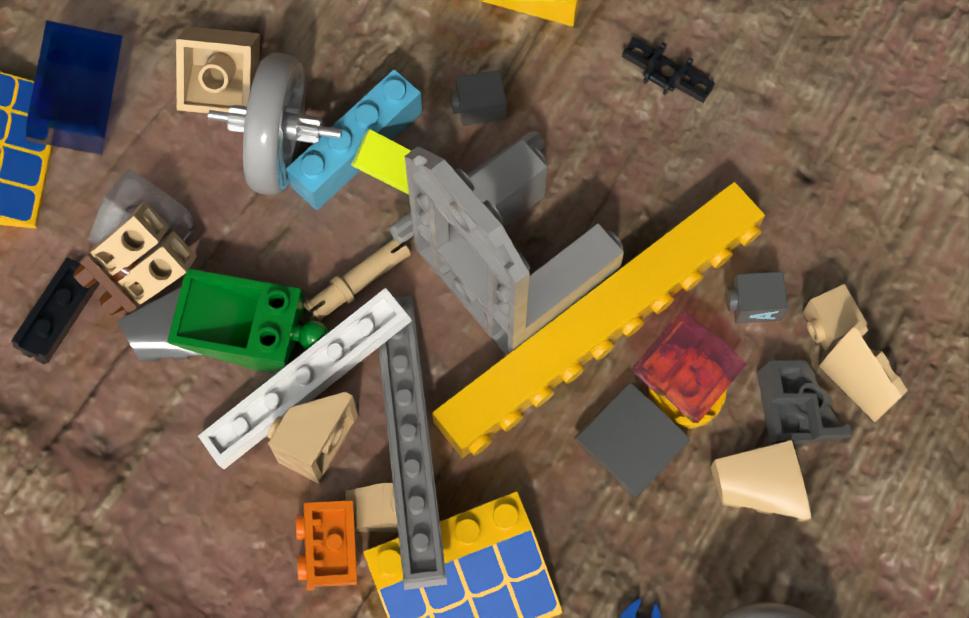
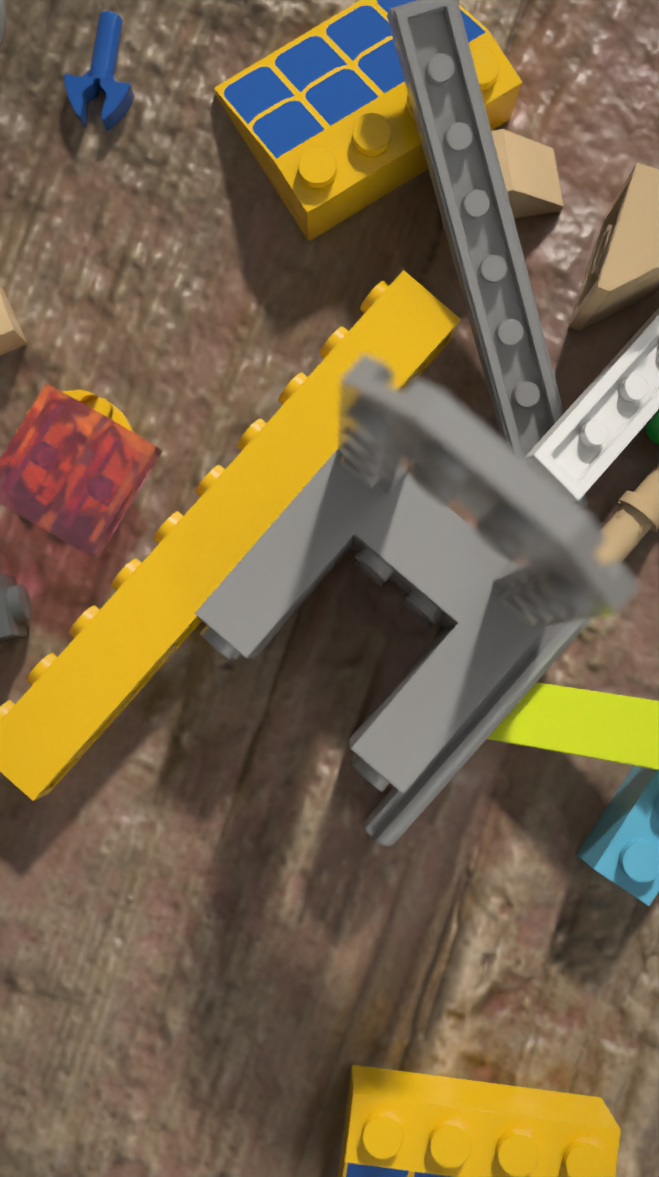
camera: 170 degrees right, 15 degrees up
orange bracket [296,500,357,591] -> none
dark grey brick [450,70,507,126] -> none
dark grey slope [574,383,690,497] -> none
black piece [622,37,715,104] -> none

